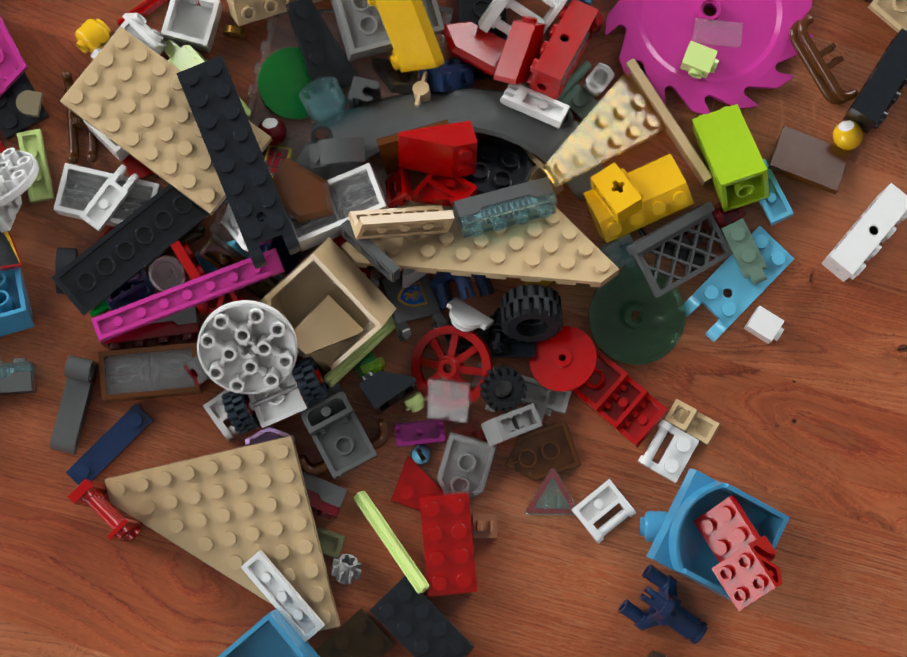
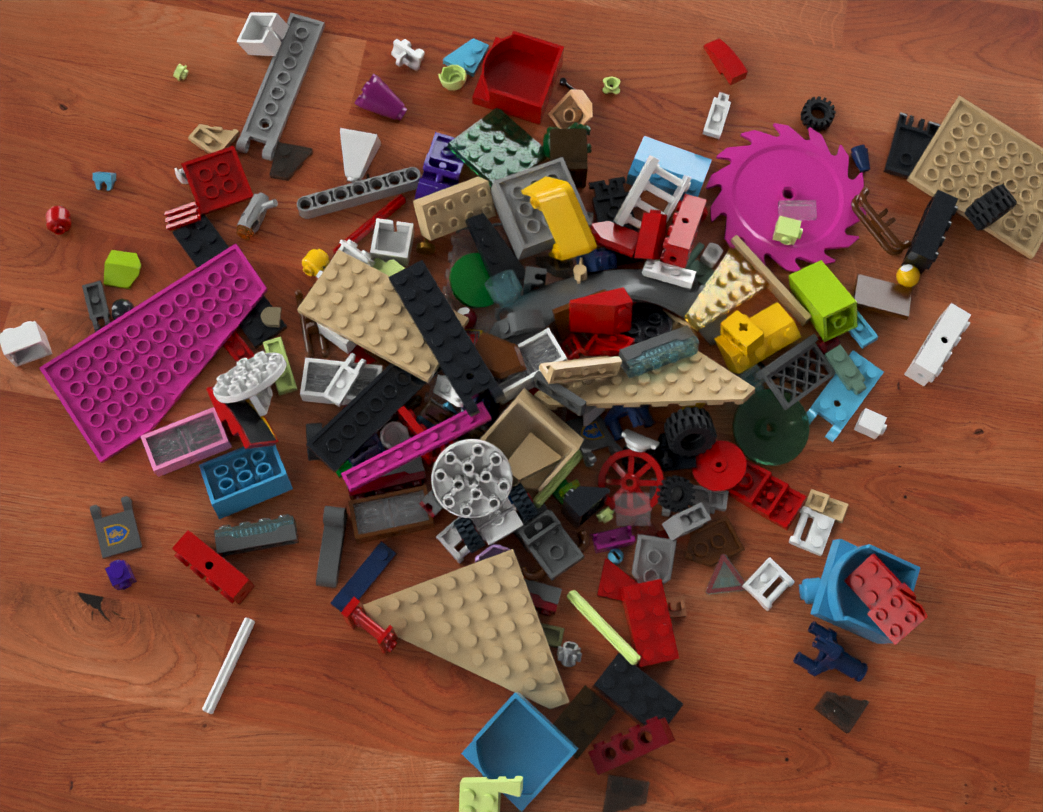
camera: 10 degrees left, 10 degrees down
white plate [241,550,325,642] -> none

